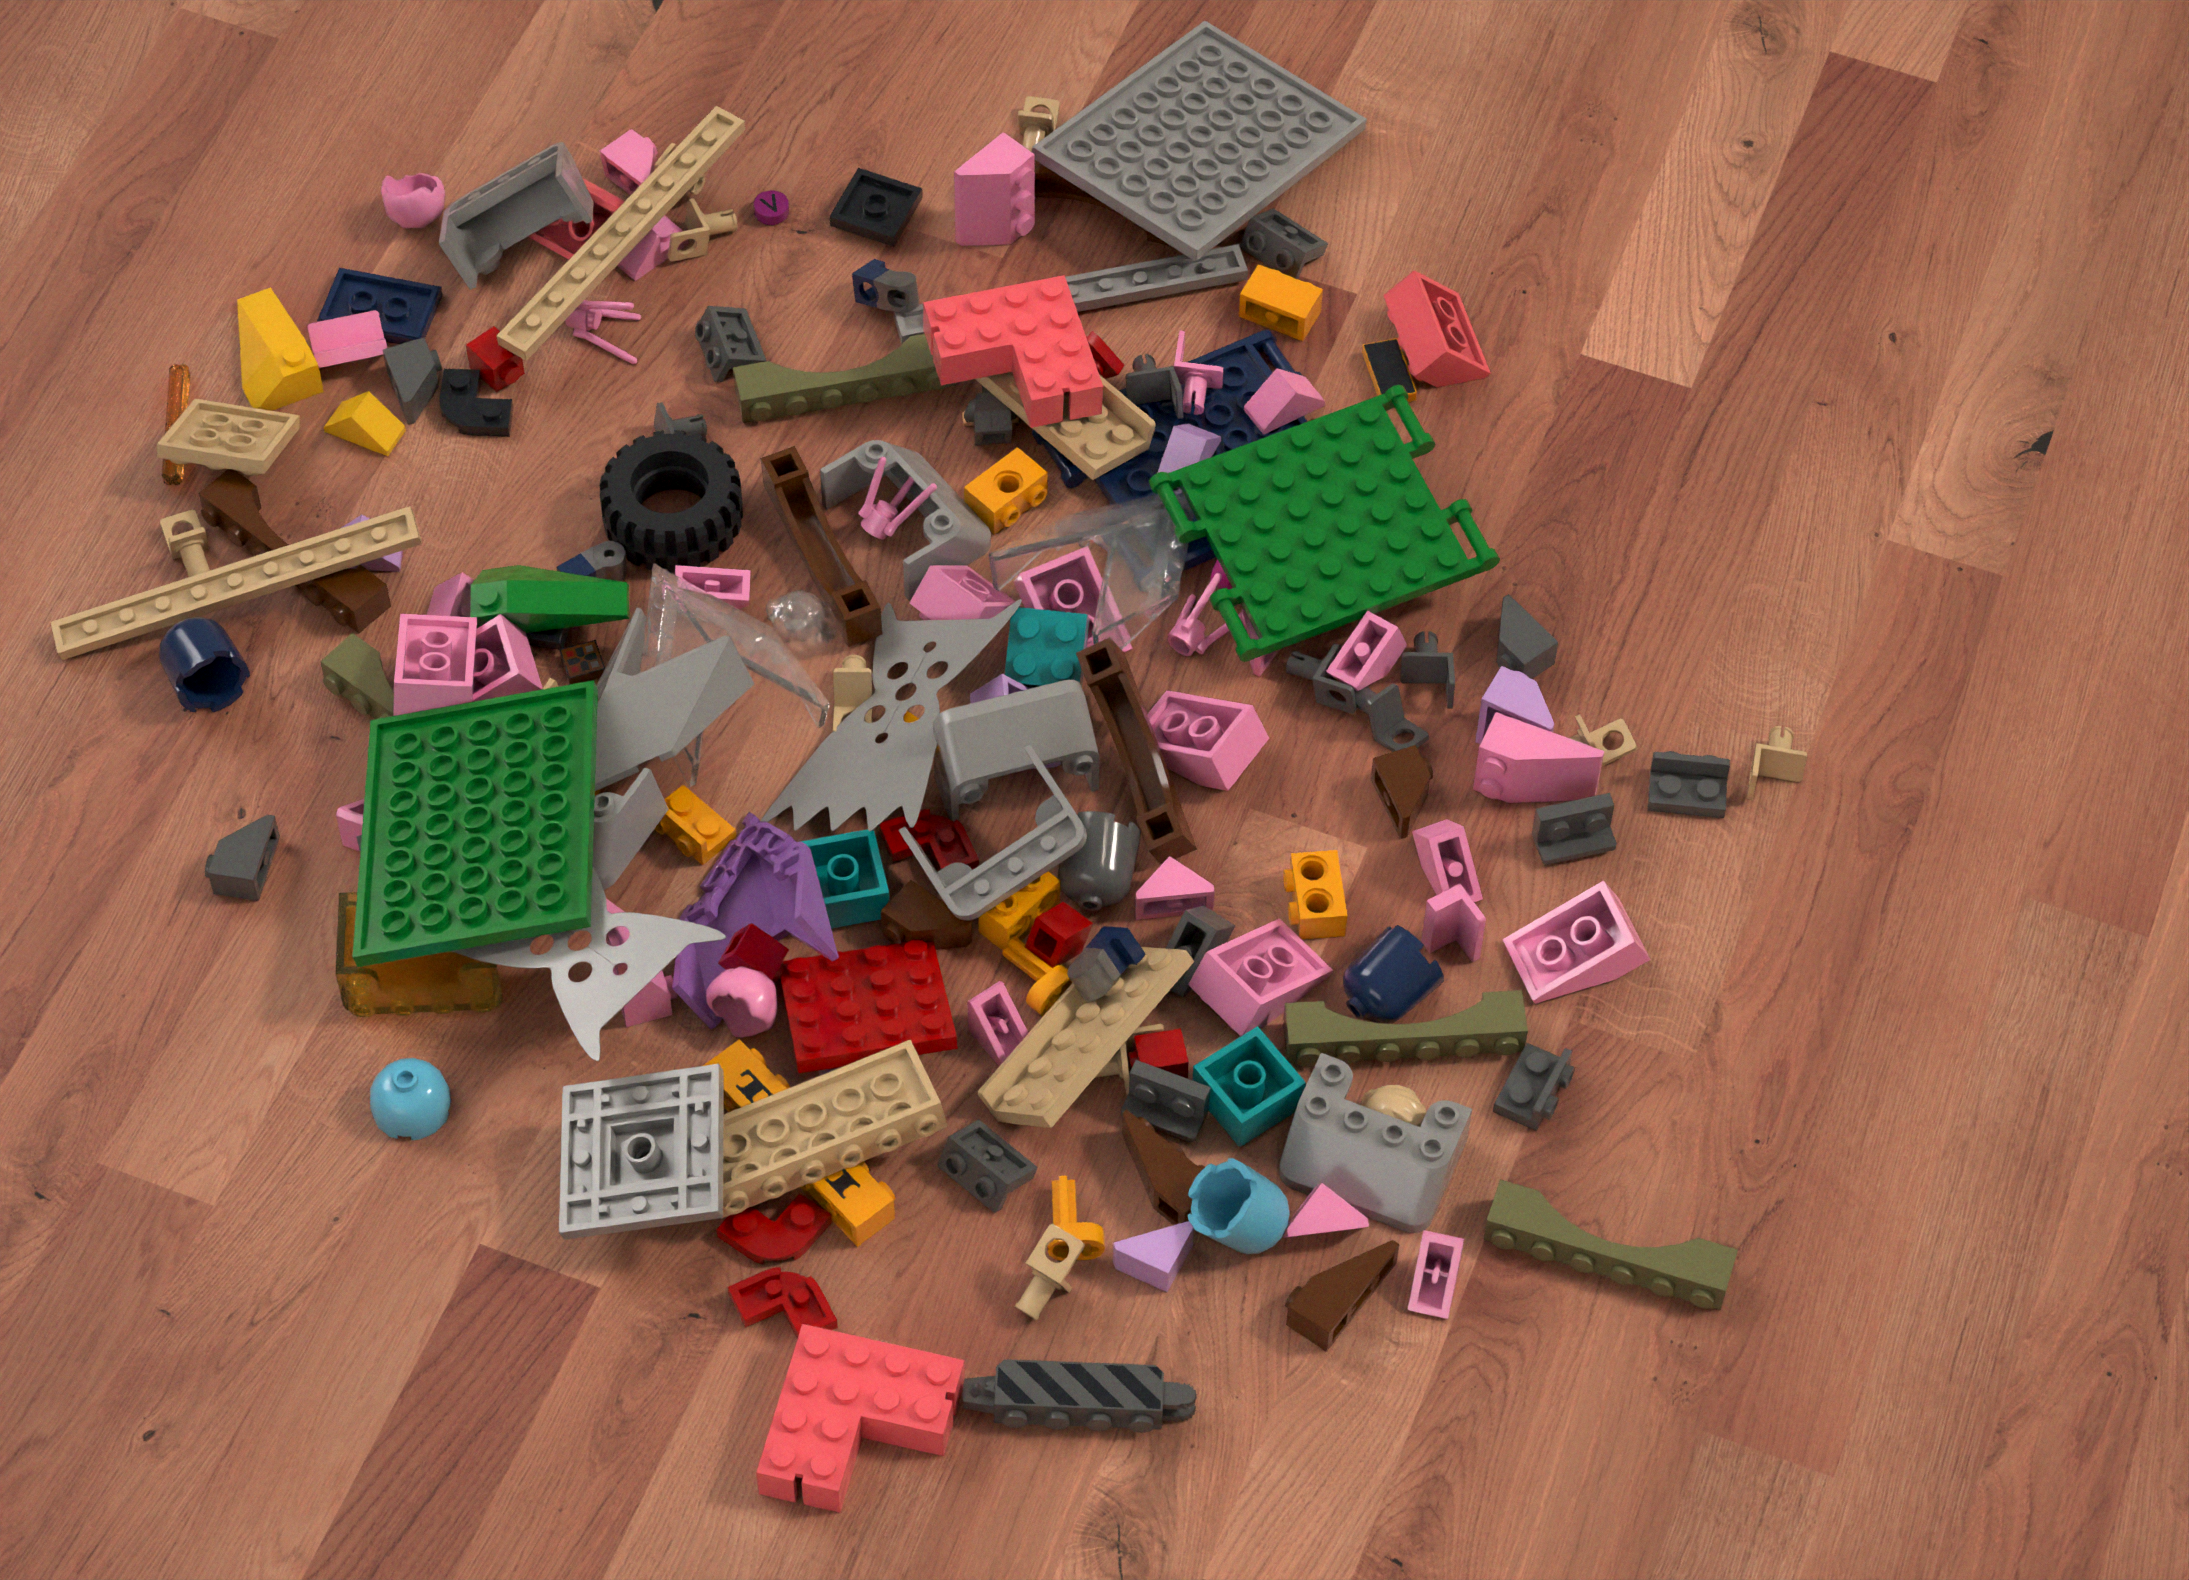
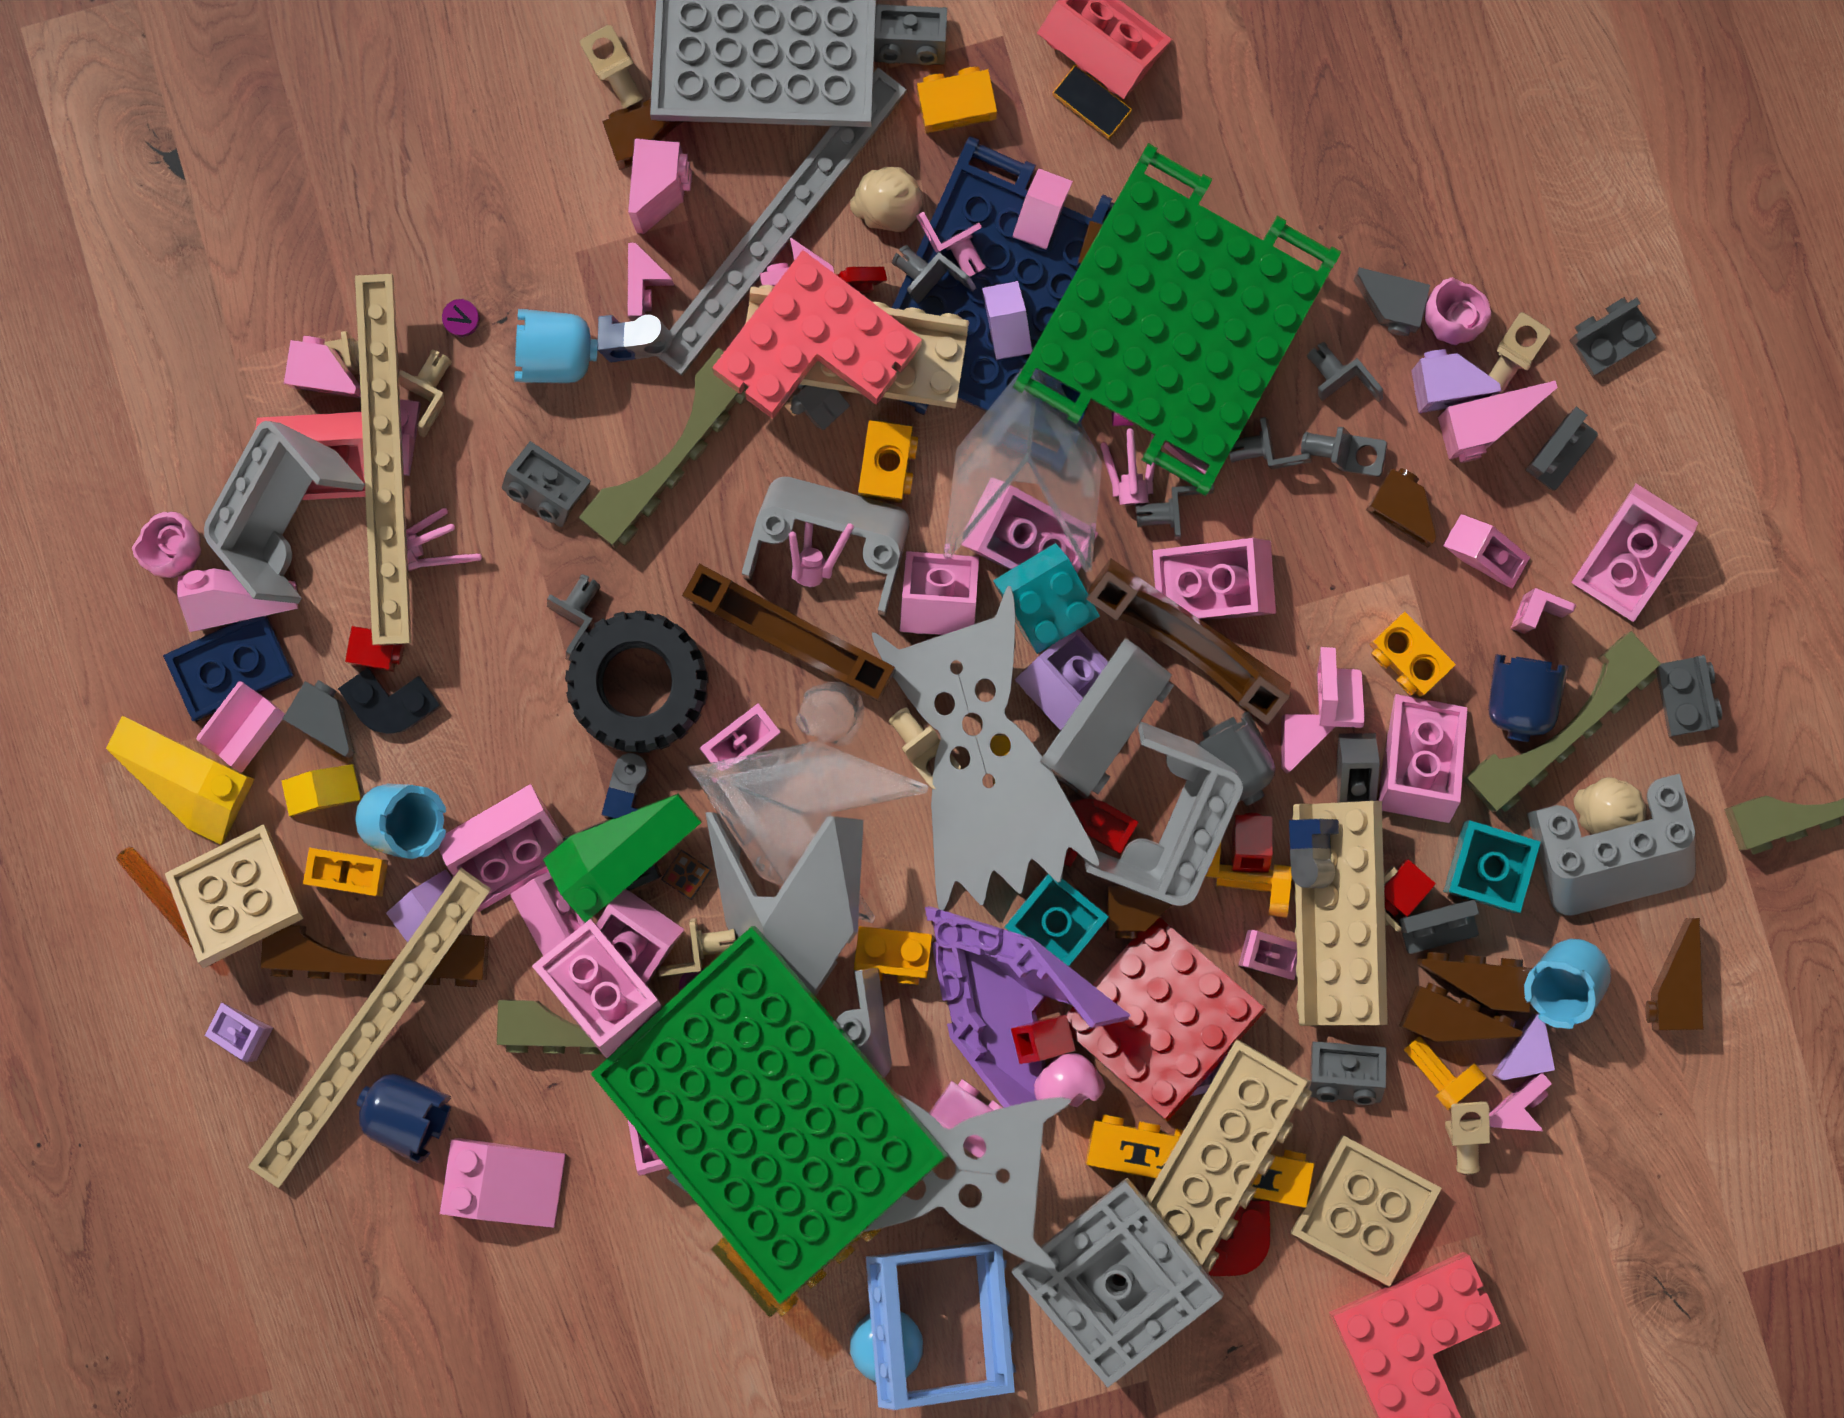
camera: 35 degrees left, 30 degrees up
tan bracket [160,510,210,577] -> none
dark grey slope [205,814,280,901] -> none
red plate [727,1267,838,1339] -> none
black plate [829,168,923,247] -> none
dark grey hinge [963,1359,1197,1433] -> none
bright pink slope [1283,1183,1369,1238] -> none
bright pink slope [1326,611,1407,691] -> none
bright pink slope [1408,1230,1464,1319] -> none
tan bracket [1747,726,1807,800] -> none
none -> bright pink slope [177,568,298,632]
none -> lavender slope [205,1002,273,1062]
none -> light orange brick [303,848,389,897]
none -> medium azure cylinder [355,783,446,859]
none -> bright pink slope [438,784,564,912]
none -> bright pink slope [440,1138,566,1228]
none -> medium azure cylinder [514,309,598,383]
none -> bright pink slope [628,243,674,322]
none -> tan hair [850,167,923,232]
none -> light blue window [866,1242,1016,1410]
none -> dark grey bracket [1136,484,1214,540]
none -> tan plate [1290,1135,1442,1287]
none -> bright pink panel [1317,647,1365,728]
none -> reddish brown slope [1399,982,1523,1042]
none -> bright pink hair [1424,277,1491,345]
none -> bright pink slope [1489,1073,1552,1131]

